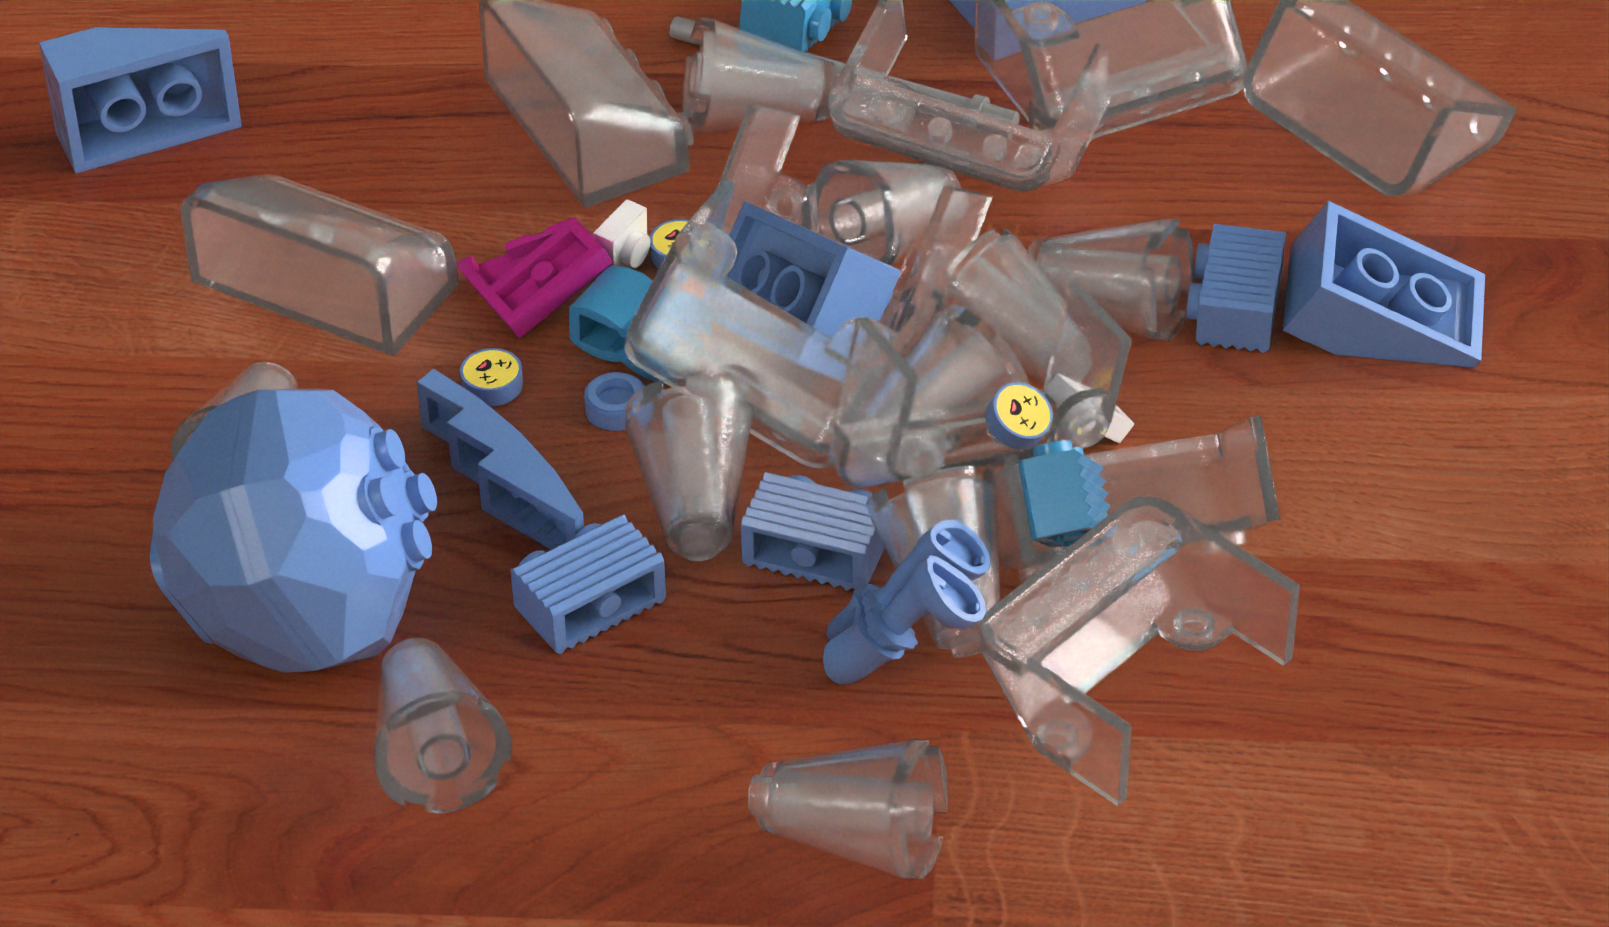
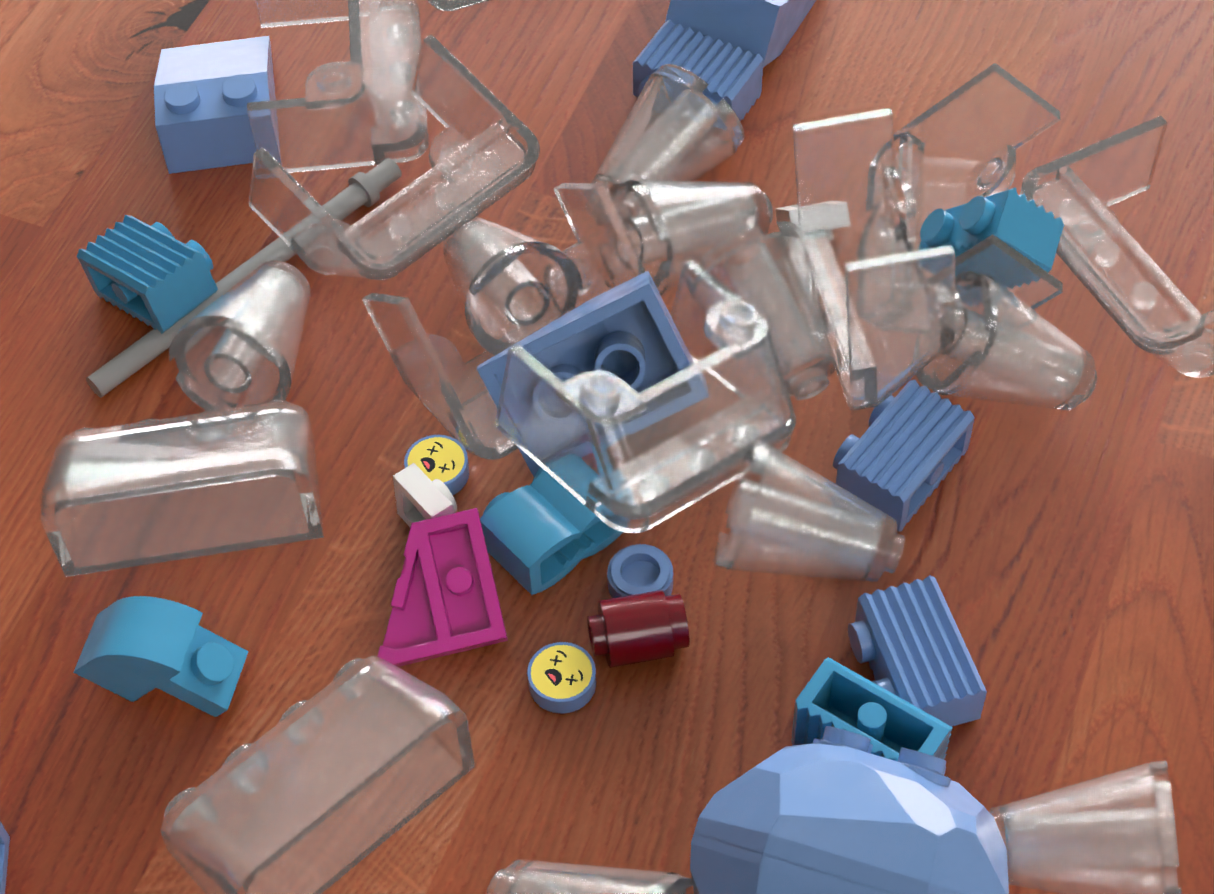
camera: 70 degrees left, 10 degrees up
medium blue slope [417,368,584,550] -> none
medium blue piece [823,520,990,685] -> none
tile [985,382,1053,449] -> none
none -> dark azure brick [73,596,249,717]
none -> dark red brick [587,590,690,668]
none -> dark azure brick [791,657,953,761]

